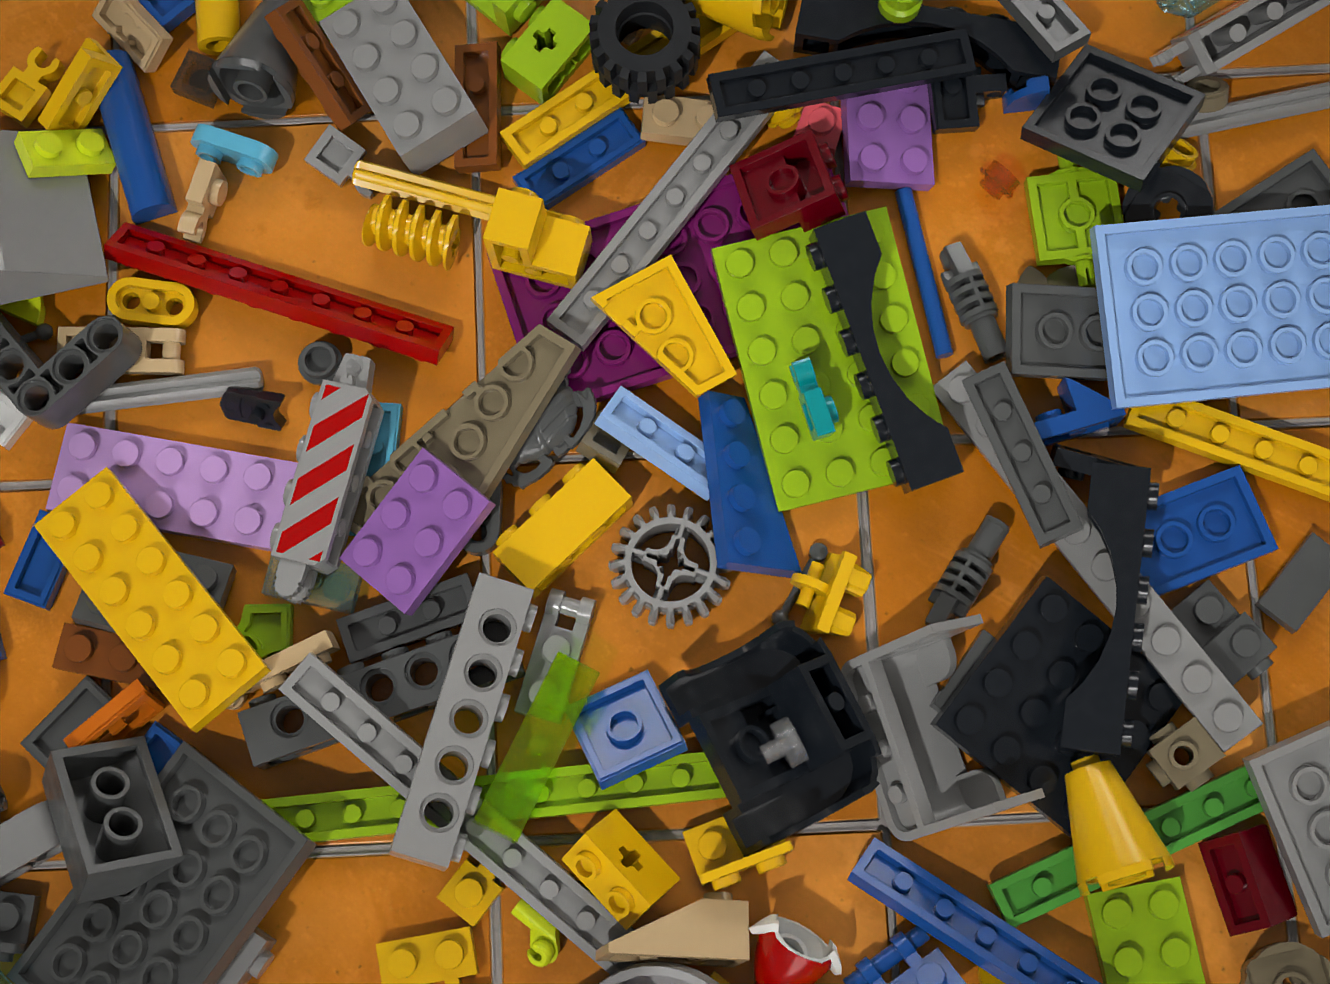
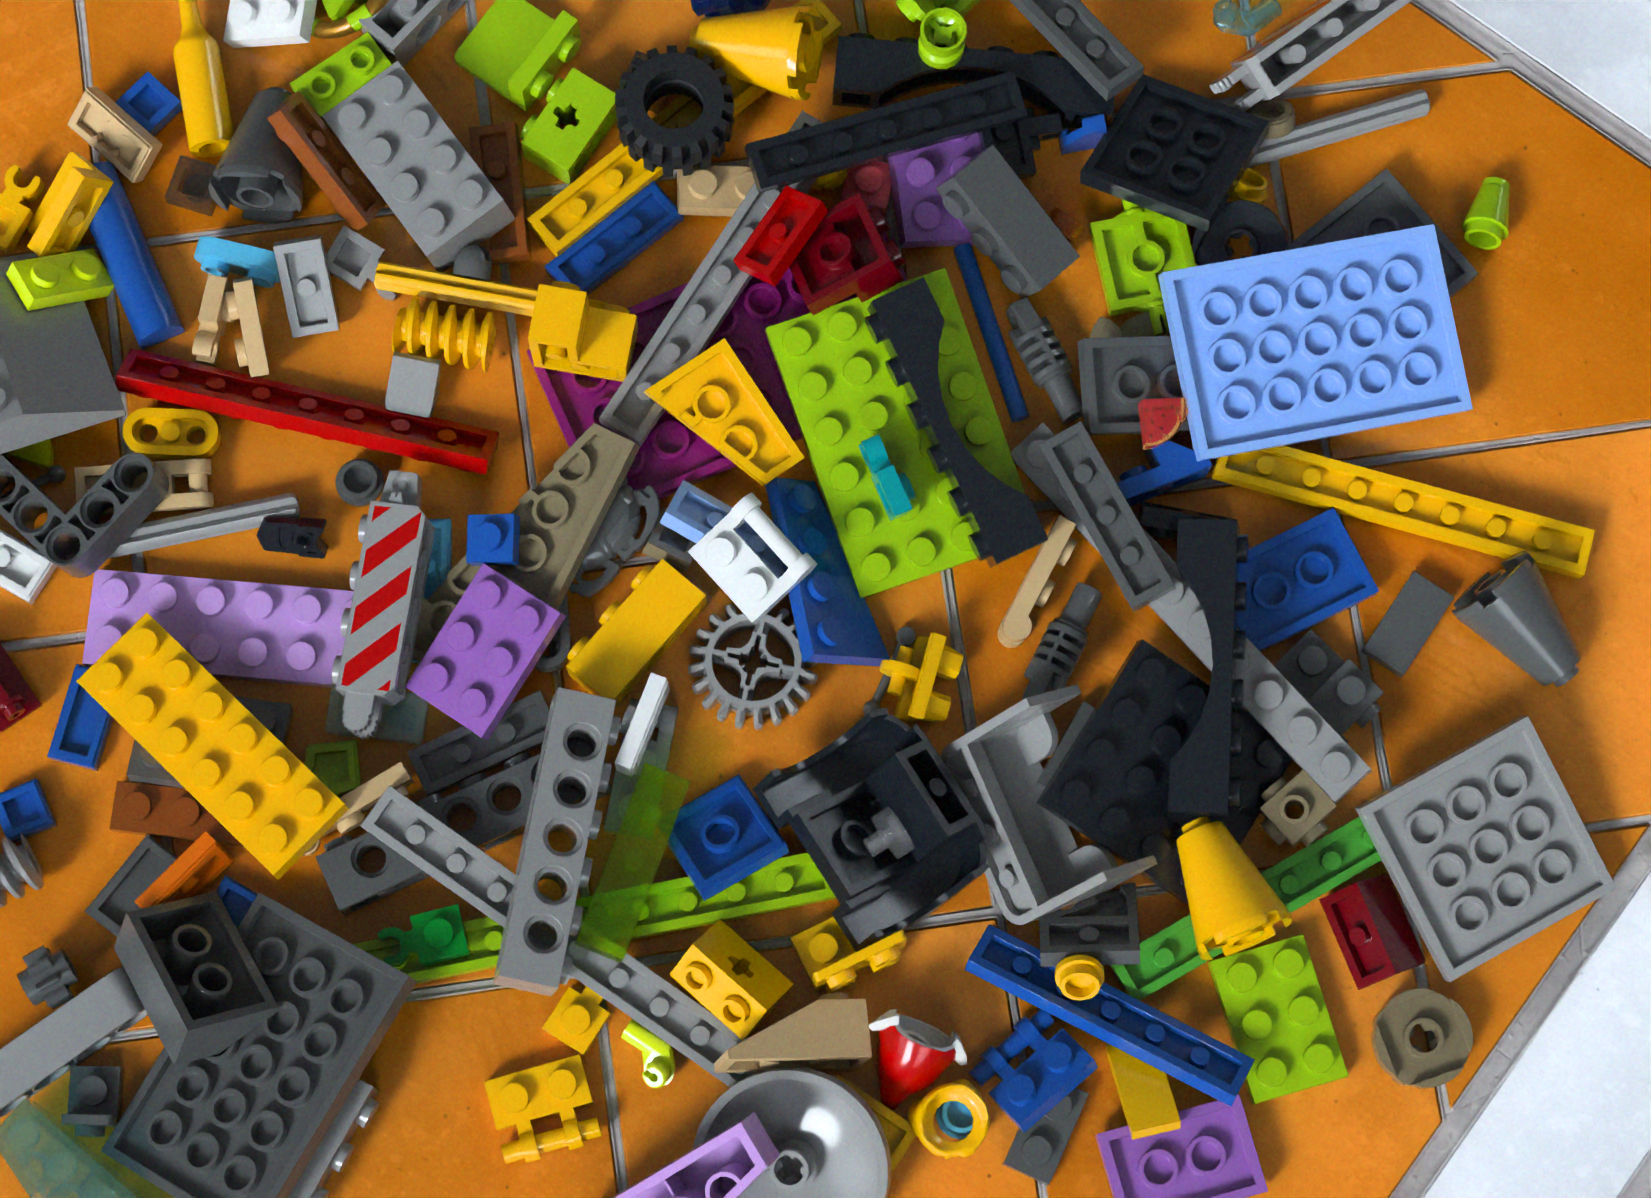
camera: 15 degrees left, 0 degrees up
none -> tan plate [225,276,270,377]
none -> light grey plate [273,234,340,338]
none -> green plate [377,904,470,967]
none -> light grey slope [385,351,441,417]
none -> dark grey hinge [453,245,492,280]
none -> blue plate [466,514,520,566]
none -> white plate [615,672,670,777]
none -> white plate [688,492,817,624]
none -> red plate [733,185,828,287]
none -> dark grey brick [936,144,1080,299]
none -> tan plate [997,515,1077,648]
none -> dark grey wing [1039,883,1140,967]
none -> yellow plate [1055,955,1105,1001]
none -> tile [1138,398,1188,450]

